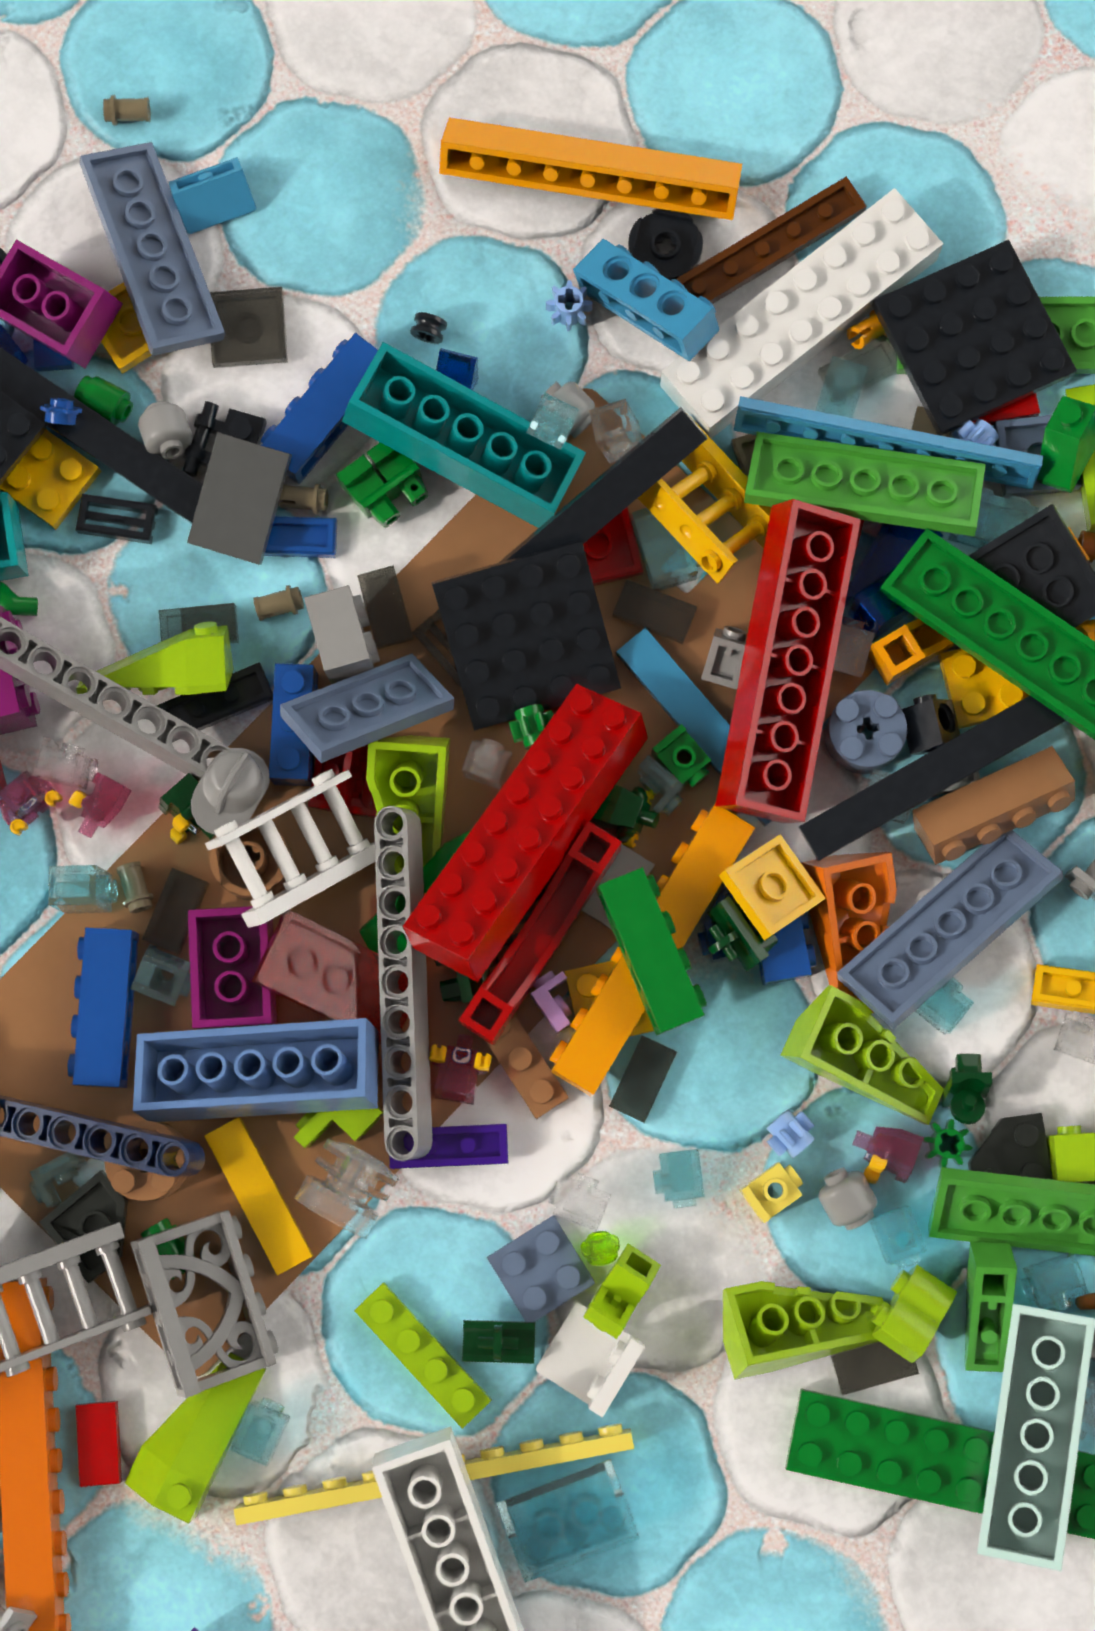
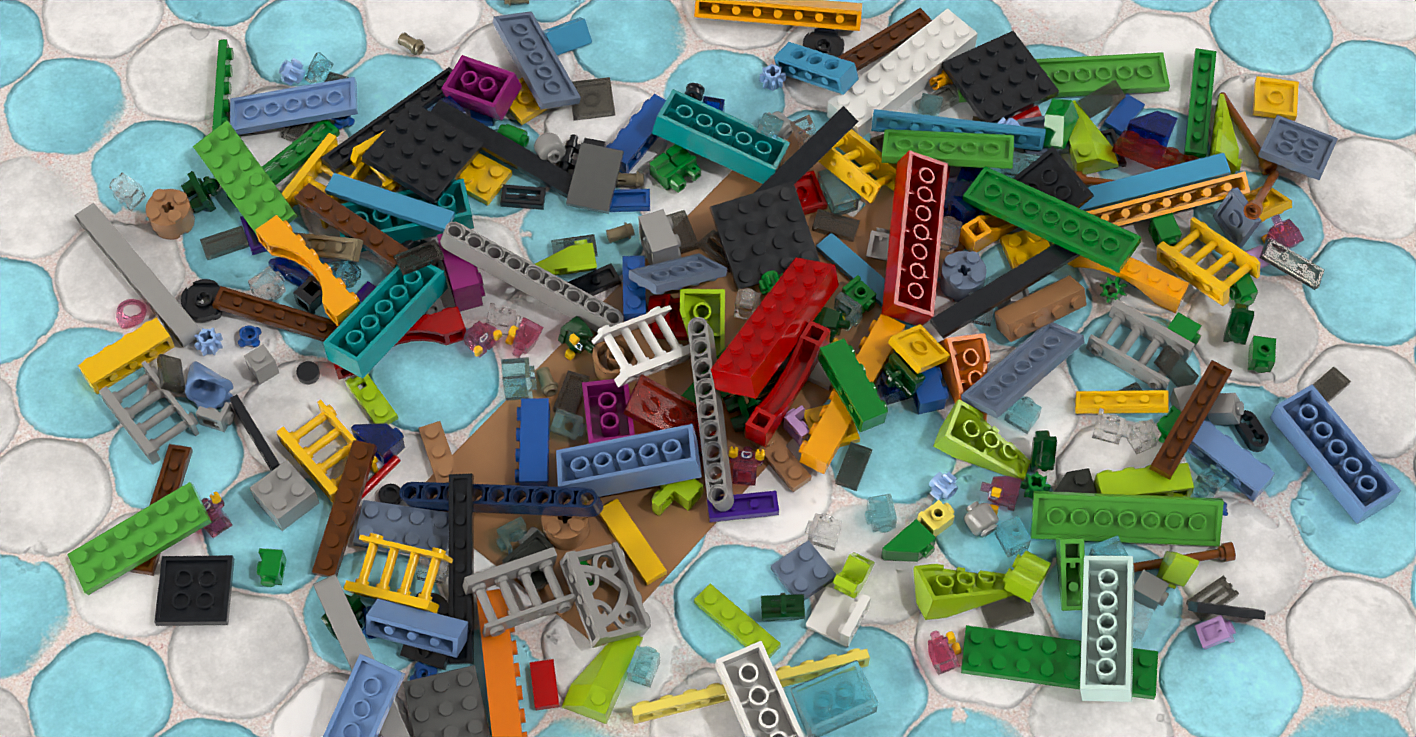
camera: 10 degrees left, 20 degrees down
blue plate [40,398,82,425] -> none
light grey piece [191,748,270,835] -> none
clear wheel [294,1138,400,1239] -> none
clear neon green plate [580,1231,620,1266] -> none
black brick [902,694,960,755] -> none
none -> green slope [881,519,936,562]
none -> clear pink piece [928,631,962,675]

